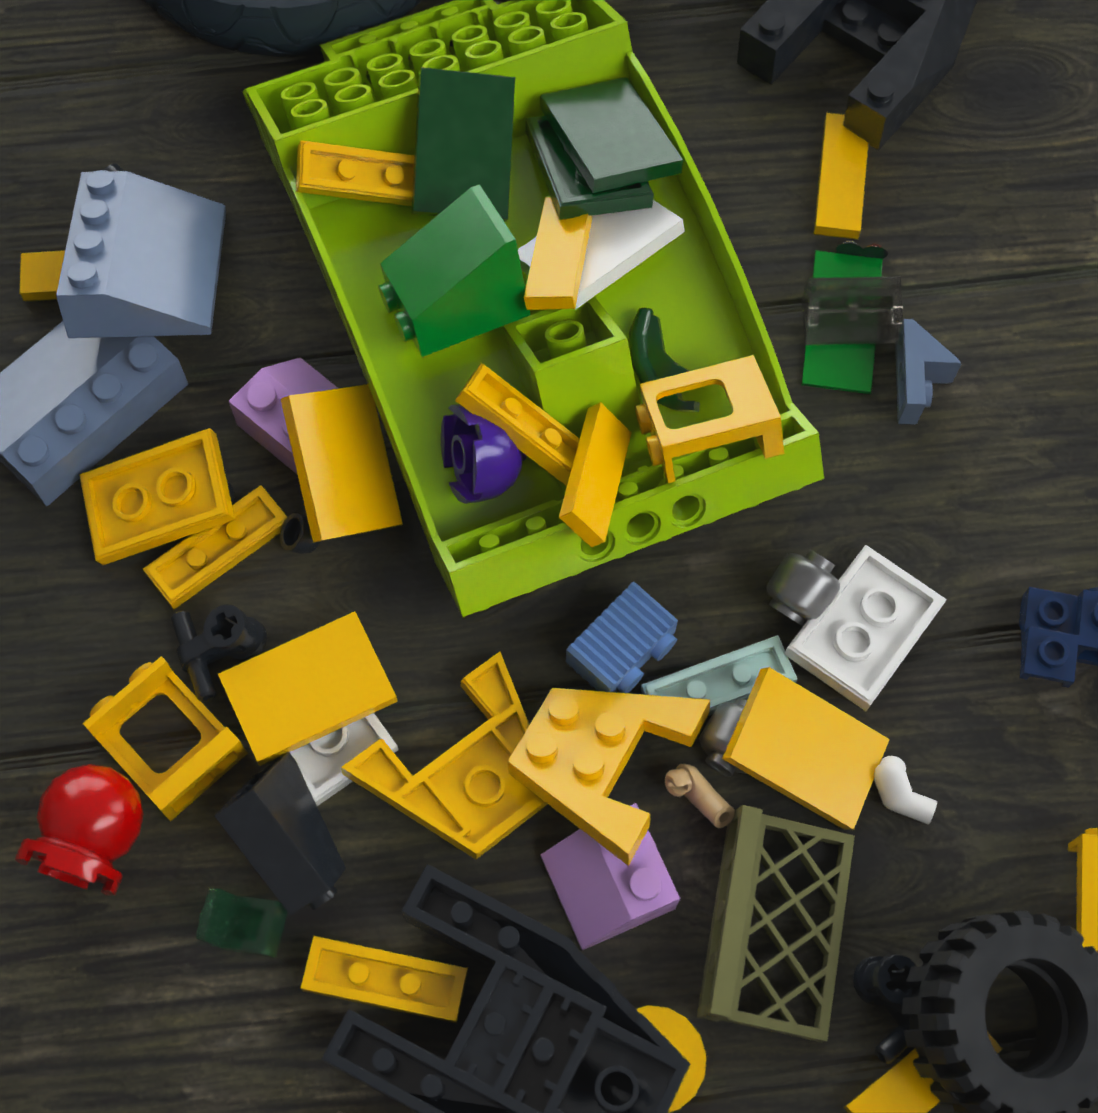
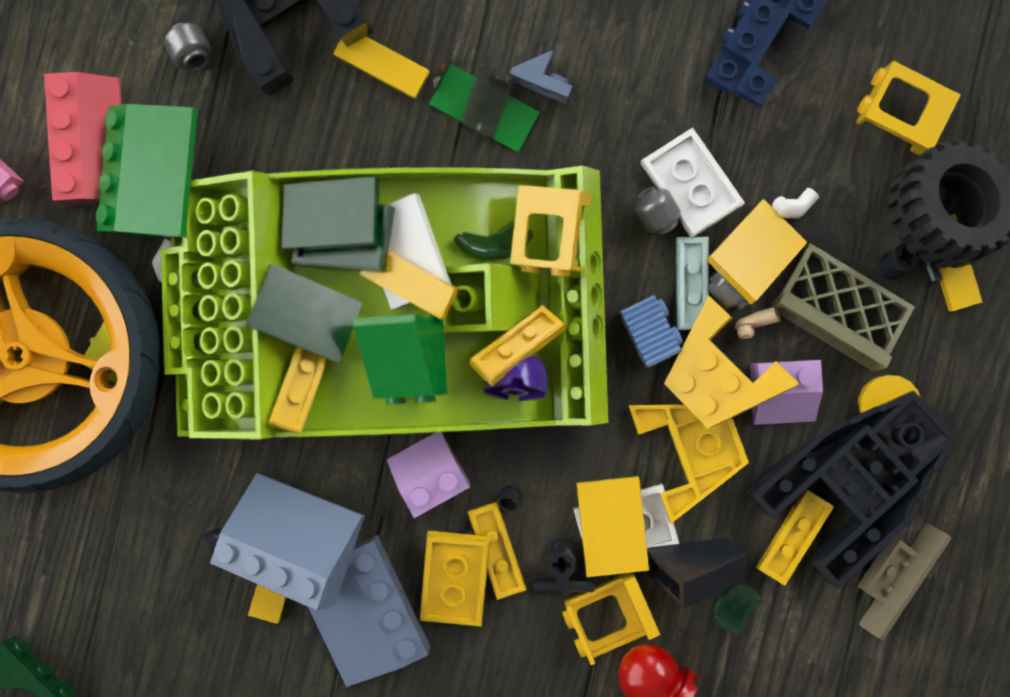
camera: 70 degrees left, 20 degrees up
yellow tile [280,385,403,543] -> none
yellow tile [559,402,632,548] -> none

